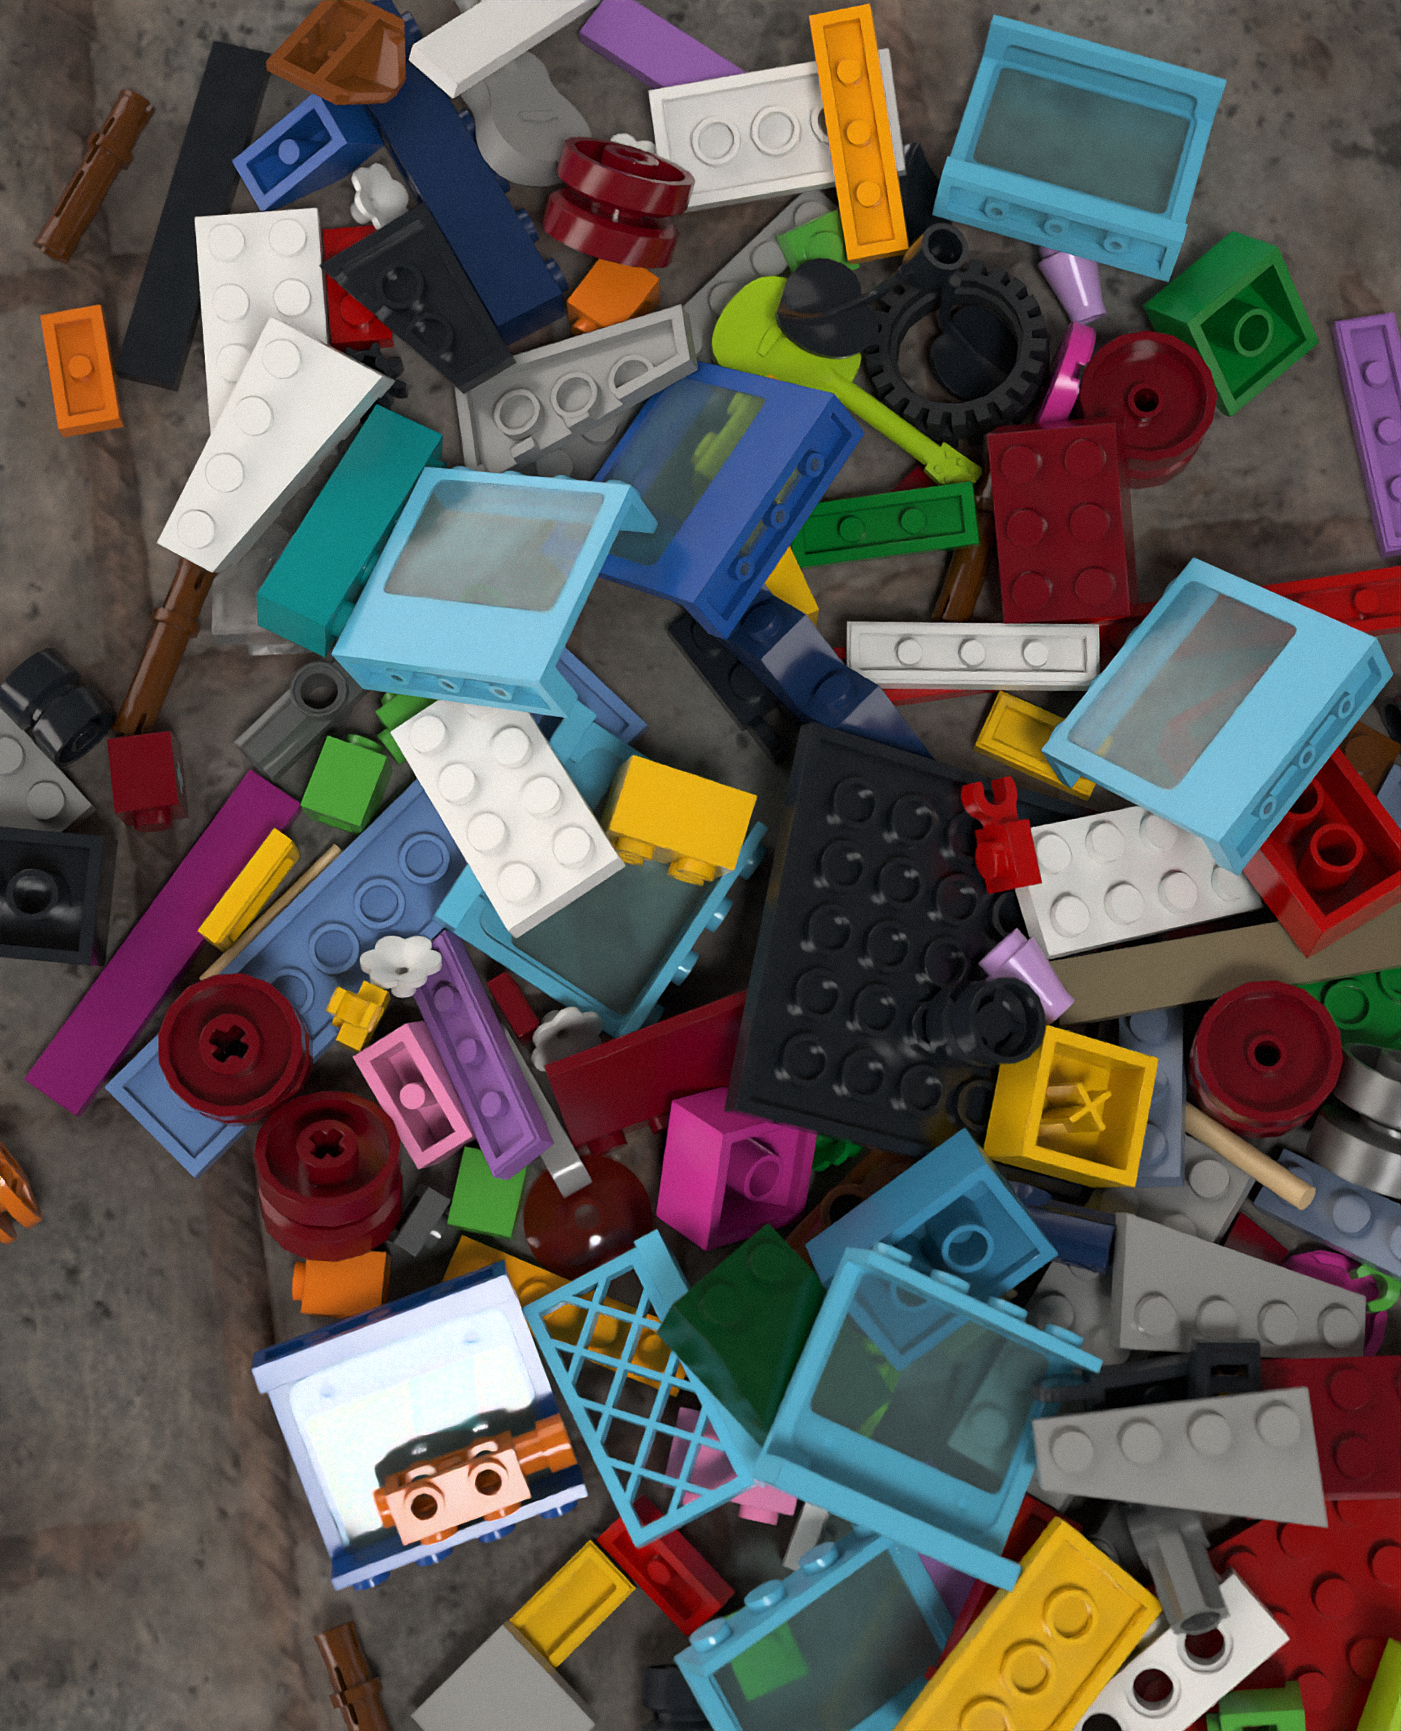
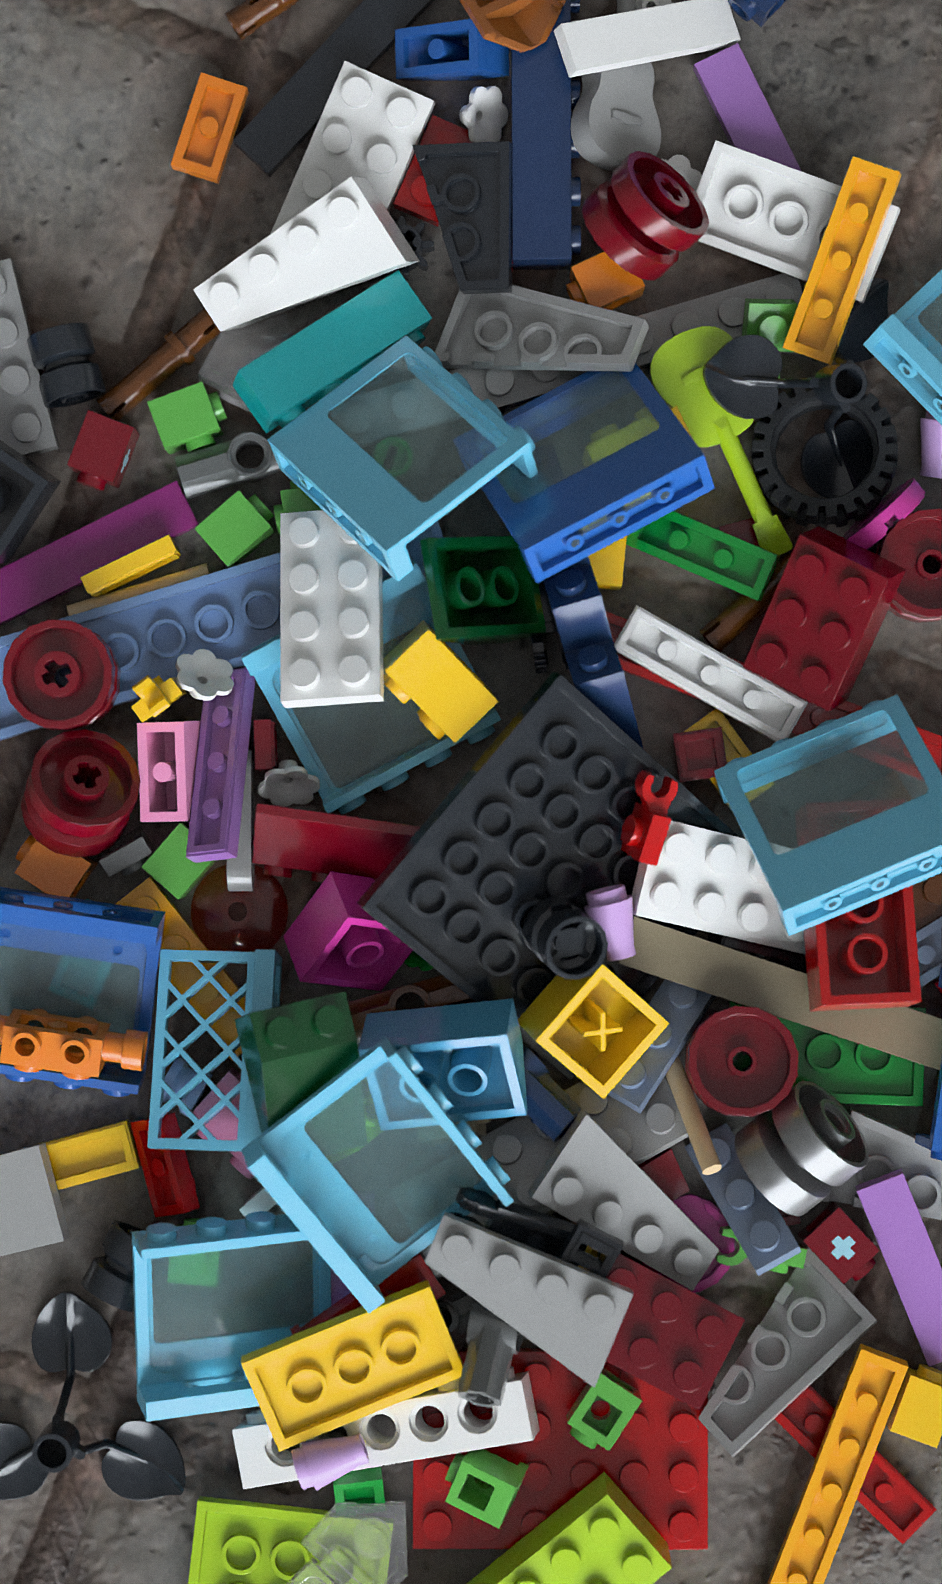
camera: 30 degrees right, 10 degrees up
none -> bright green brick [147,382,228,455]
none -> light blue wheel [163,1056,213,1118]
none -> dark green slope [420,536,546,645]
none -> bright green brick [566,1367,642,1451]
none -> dark red tile [672,727,727,782]

